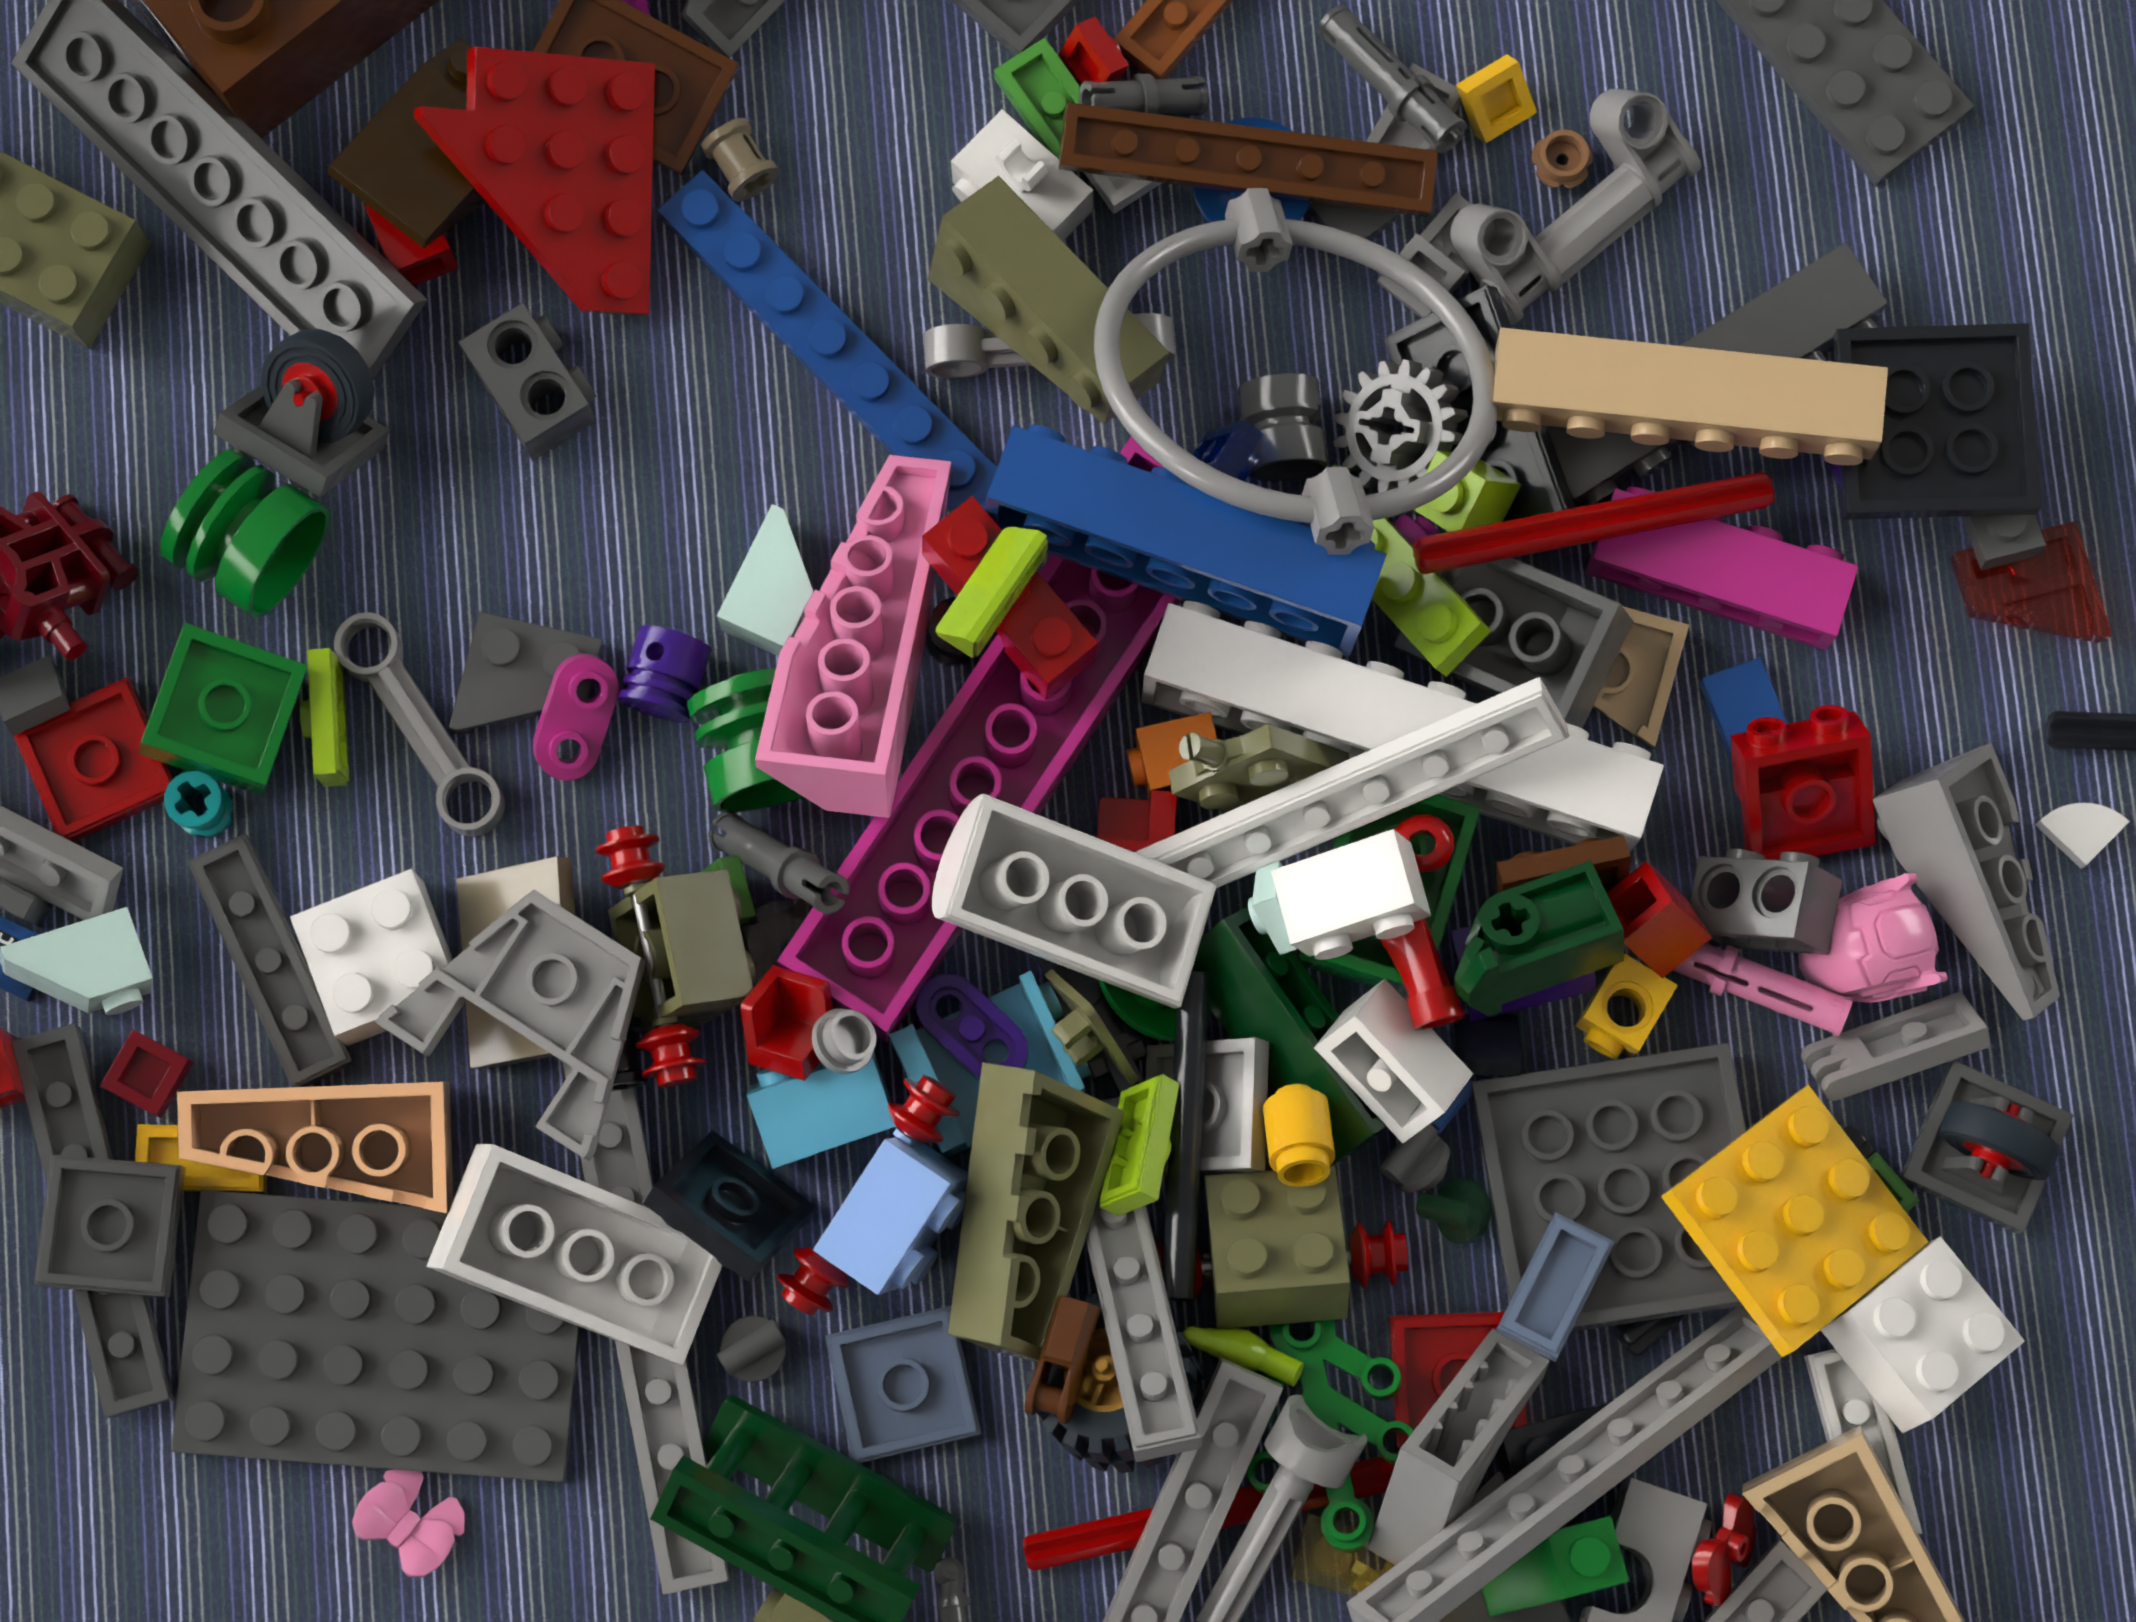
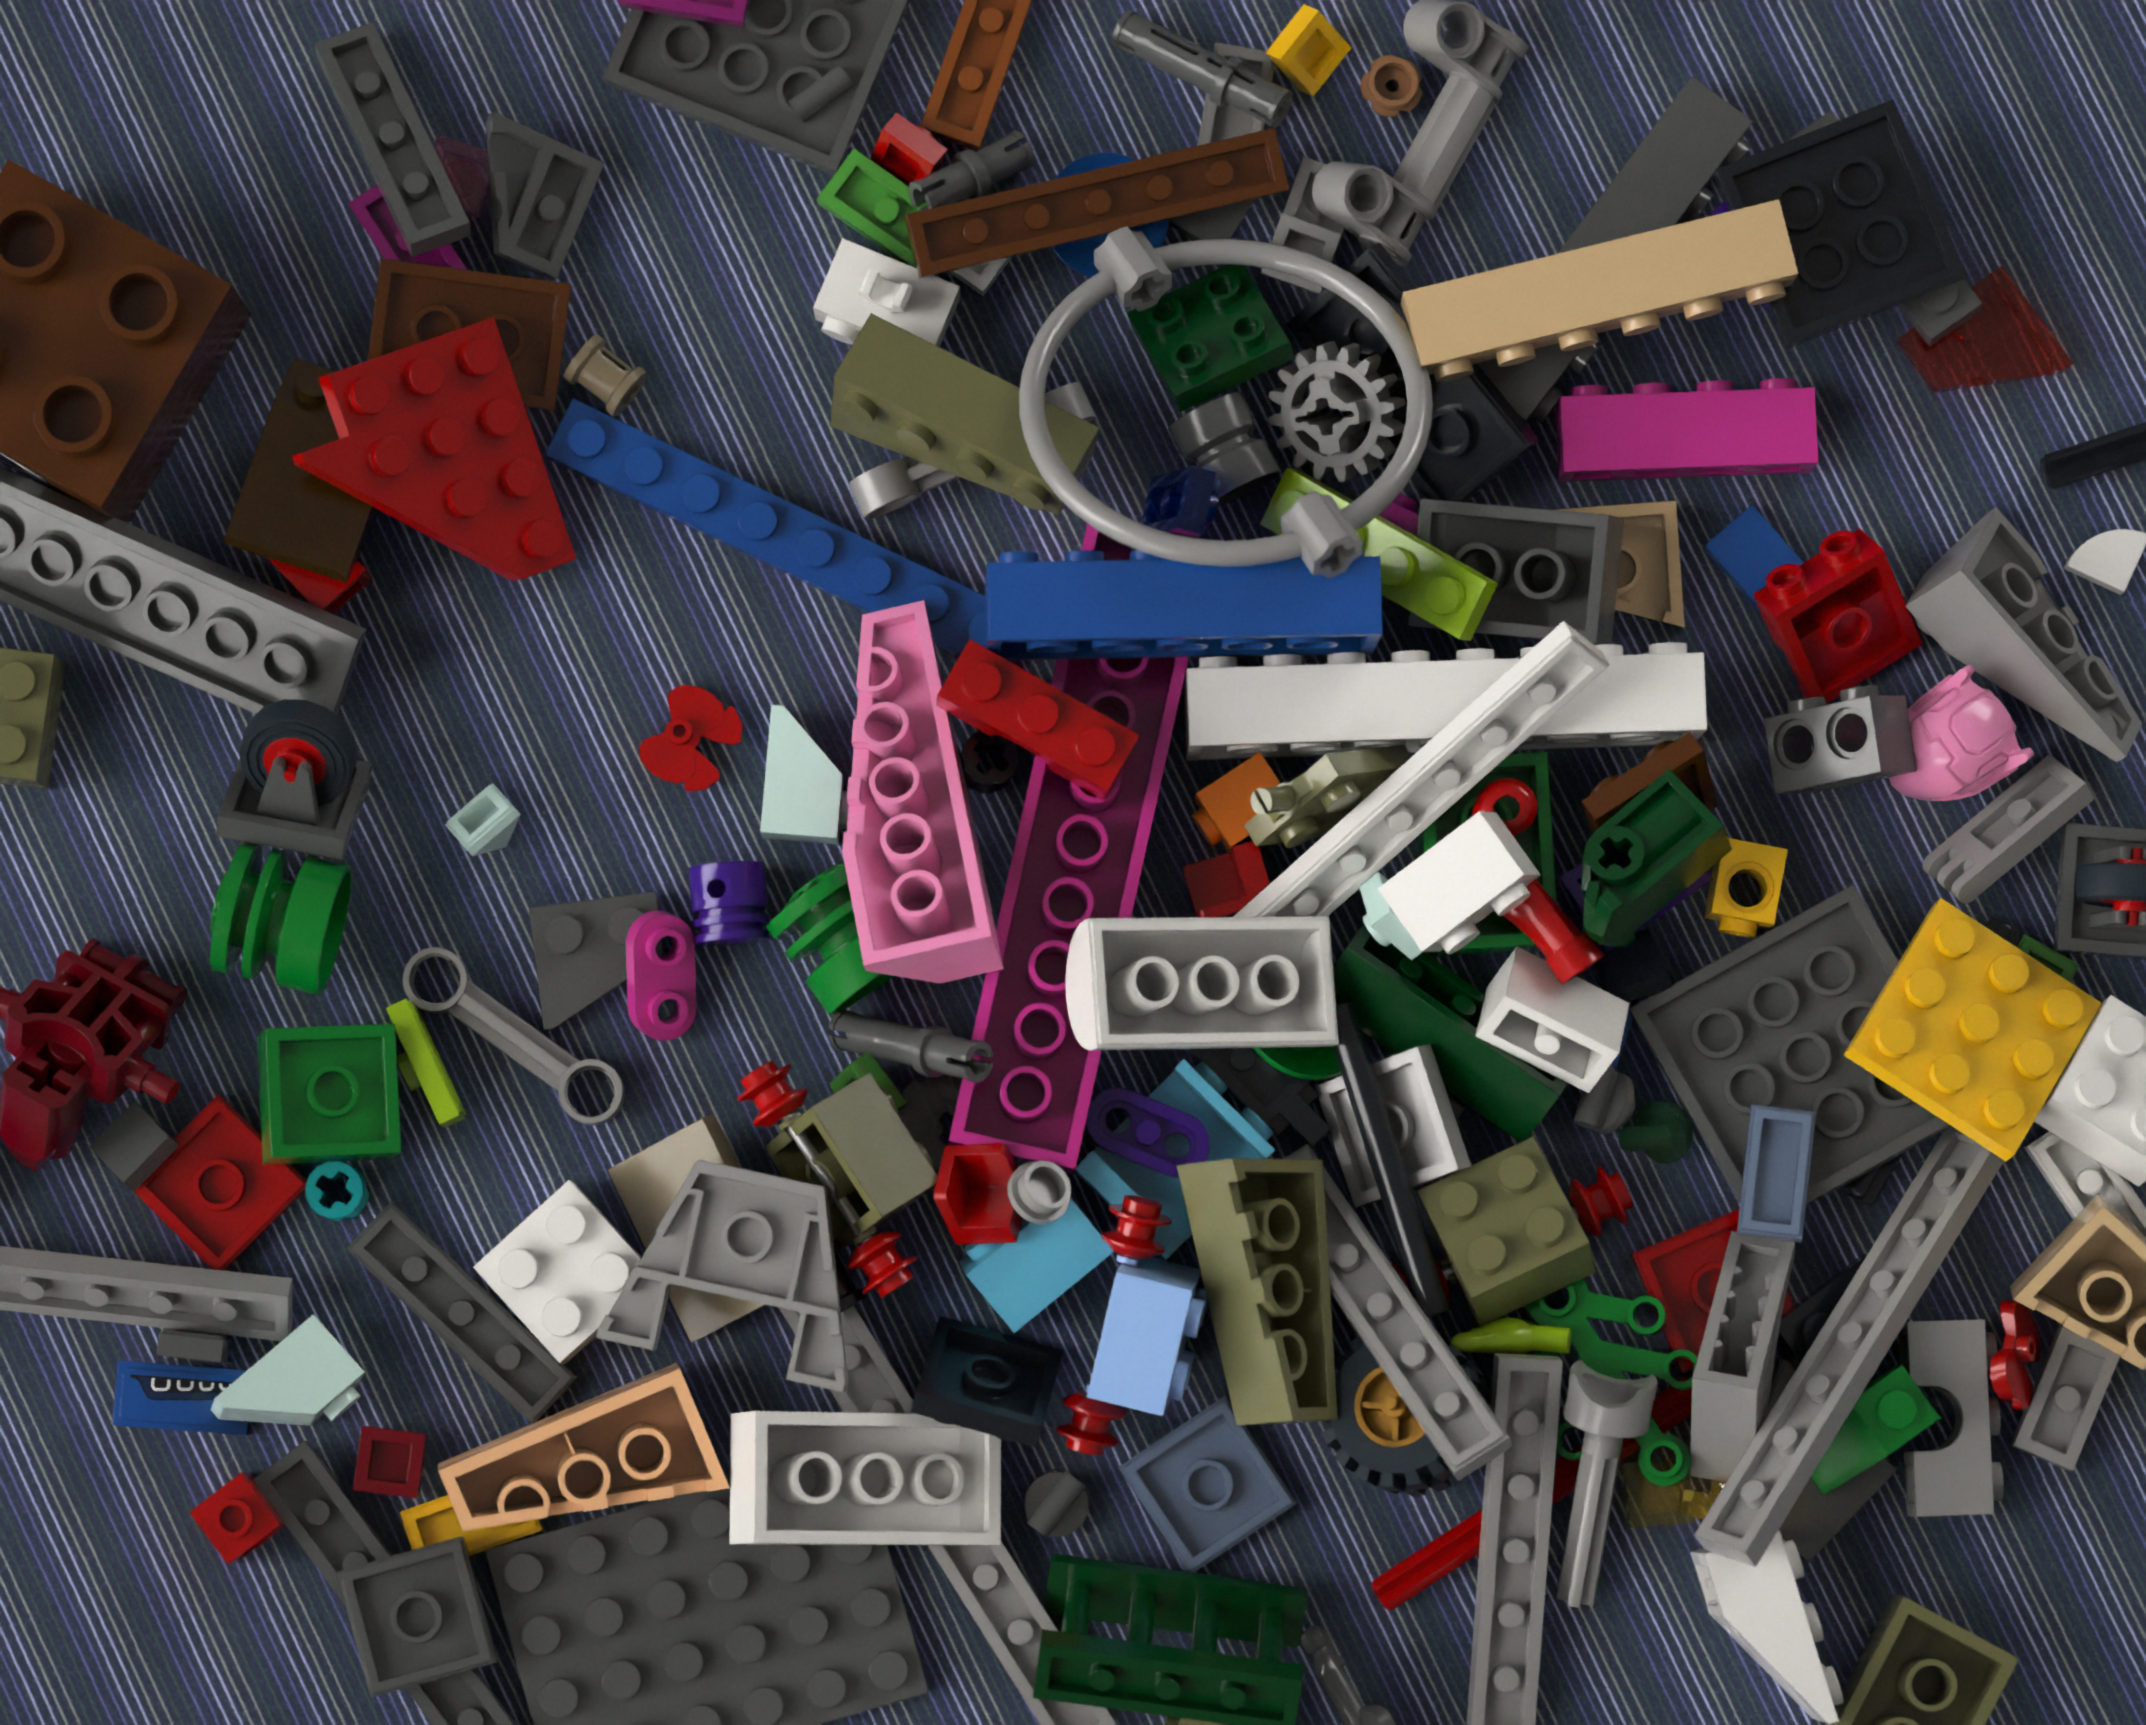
camera: 25 degrees left, 5 degrees up
dark grey brick [459,302,597,461] -> none
lime slope [935,527,1048,658] -> none
reddish brown bar [1025,1296,1101,1424] -> none
olive piece [1044,969,1140,1086] -> none
lime plate [1100,1074,1180,1216] -> none
yellow brick [1263,1084,1335,1187] -> none
red axle [1413,472,1775,574] -> none
lime brick [1414,450,1522,532] -> none
red brick [1607,861,1712,978] -> none
bright pink pin [1672,943,1853,1037] -> none
none -> light aqua slope [445,783,521,856]
none -> red piece [639,685,743,793]
none -> dark green plate [1127,264,1295,412]

